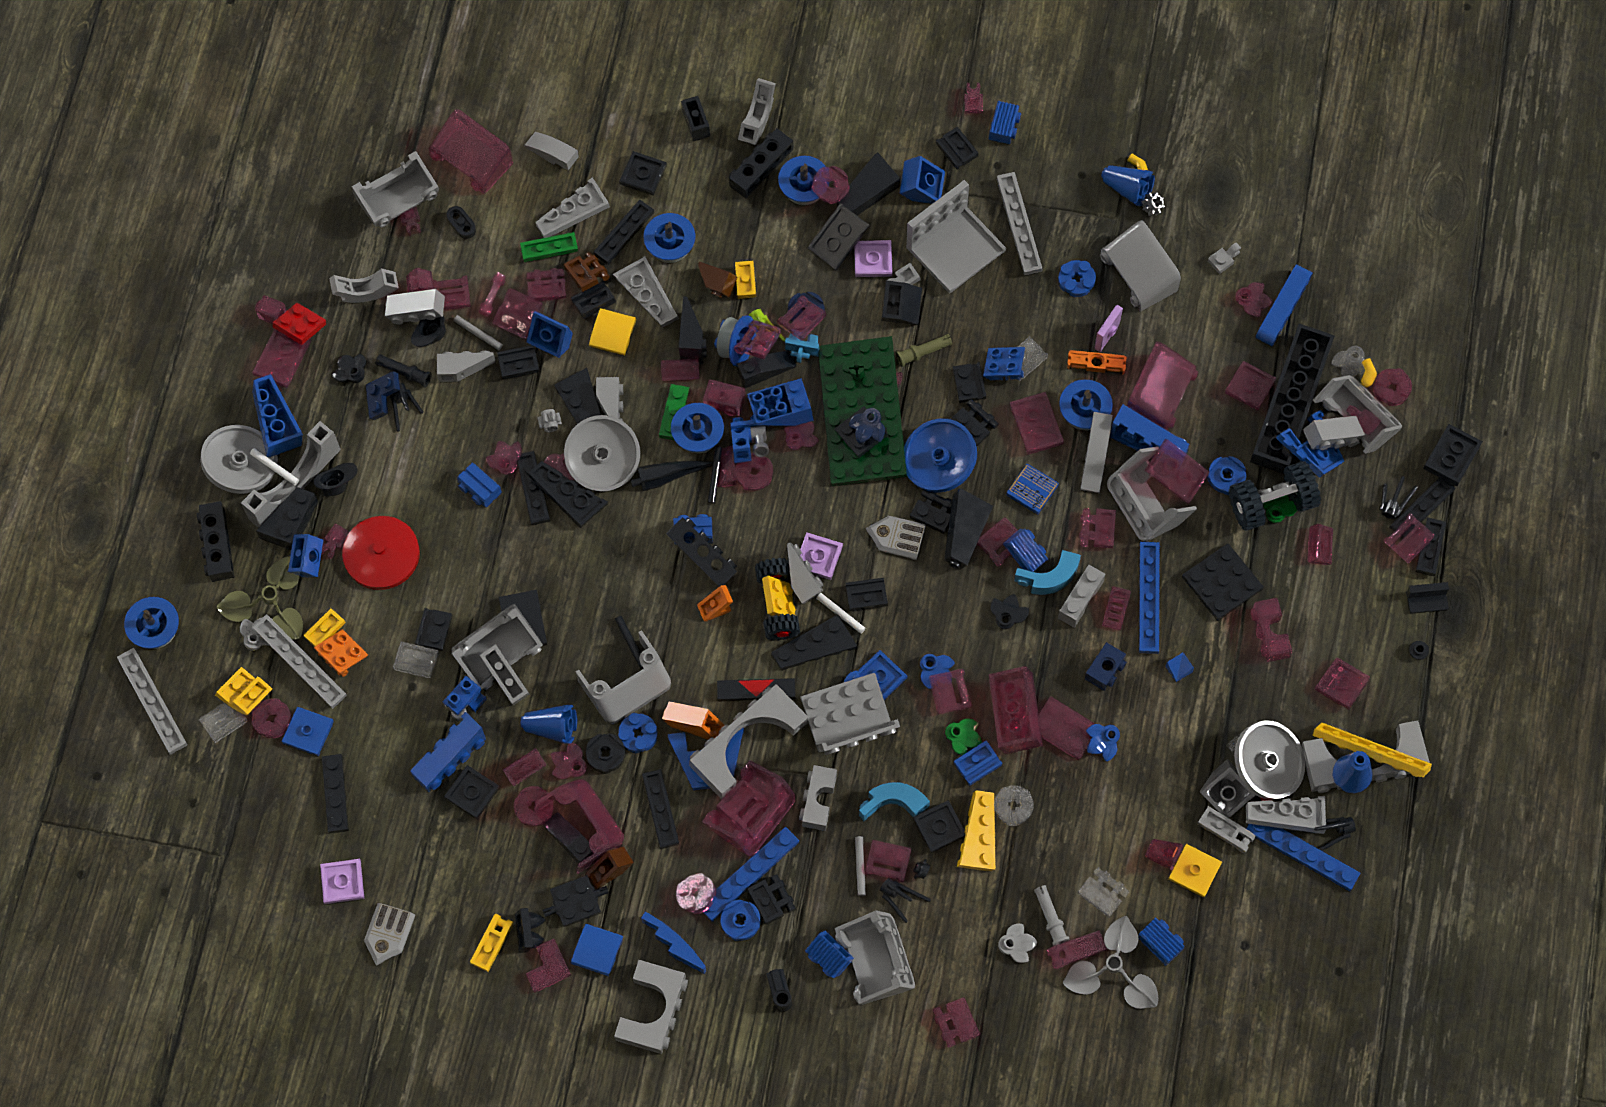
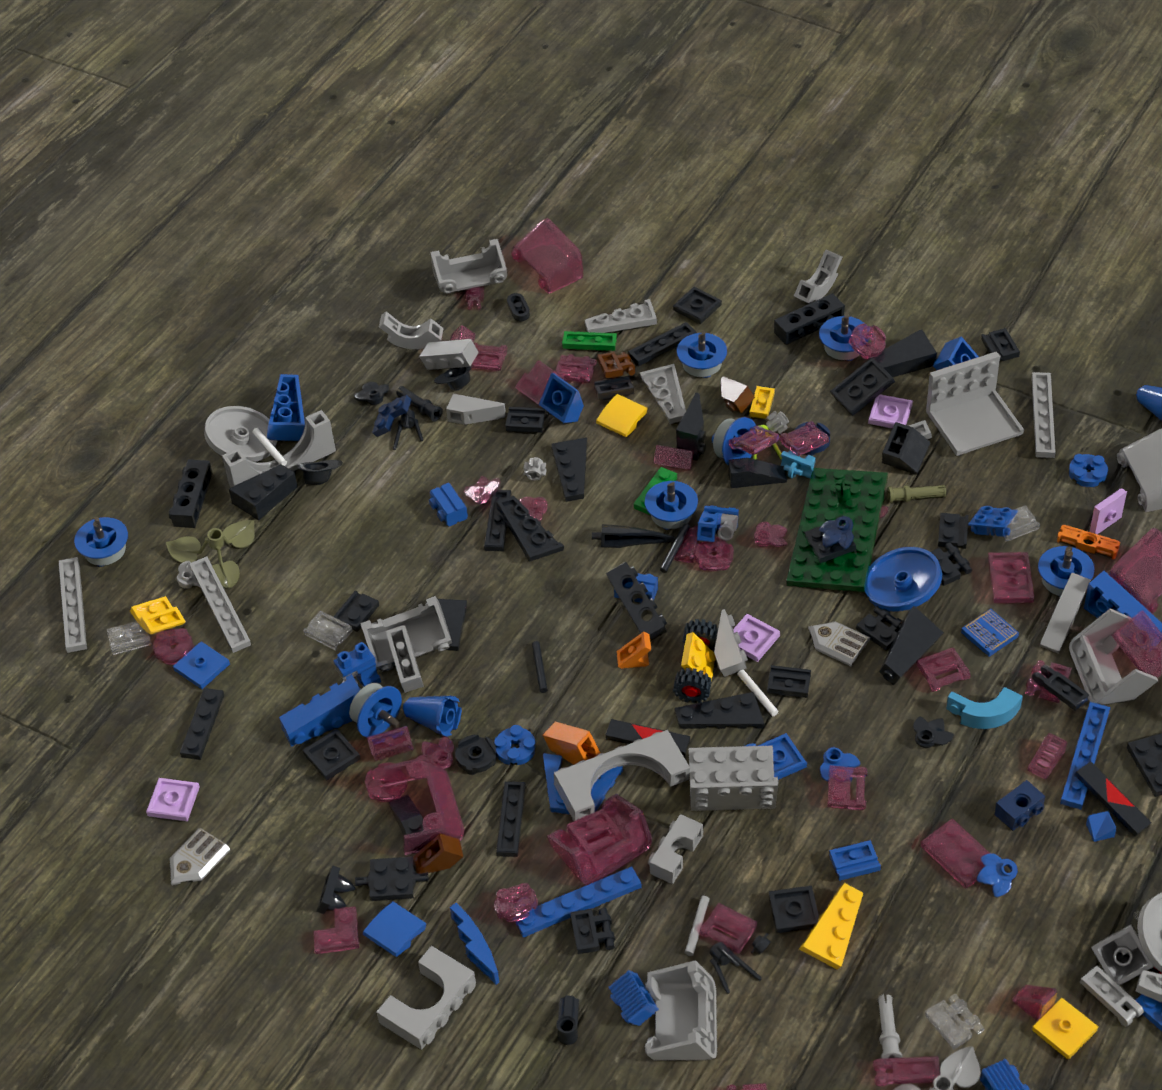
camera: 20 degrees right, 20 degrees down
clear pink plate [253,329,312,388] -> none
clear pink brick [255,295,287,324] -> none
red plate [273,303,326,345] -> none
blue brick [288,534,323,577] -> none
yellow plate [304,609,346,647] -> none
orange hinge [314,629,368,677] -> none
clear pink plate [321,523,349,559] -> none
red dish [342,516,420,590] -> none
light grey bar [454,315,503,350] -> none
yellow plate [470,914,514,972] -> none
clear pink bar [479,273,506,316] -> none
light grey slope [524,132,579,170] -> none
light grey dish [564,415,640,491] -> none
light grey windscreen [576,630,671,724] -> none
light grey slope [596,377,623,421] -> none
black brick [681,96,710,141] -> none
clear pink brick [703,379,746,416] -> none
blue plate [720,900,760,941] -> none
blue slope [747,378,814,426] -> none
dark azure arch [859,782,930,821] -> none
green plate [945,719,982,756] -> none
clear pink plate [964,83,983,114] -> none
blue brick [989,101,1021,144] -> none
clear pink brick [989,666,1043,754] -> none
clear plate [994,785,1034,826] -> none
light grey plate [998,924,1037,963] -> none
blue brick [1003,529,1048,572] -> none
light grey arch [1058,565,1105,628] -> none
none -> blue piece [350,683,402,738]
none -> light grey gear [766,411,789,434]
none -> black hinge [1032,665,1089,711]
none -> black tile [1075,761,1152,837]

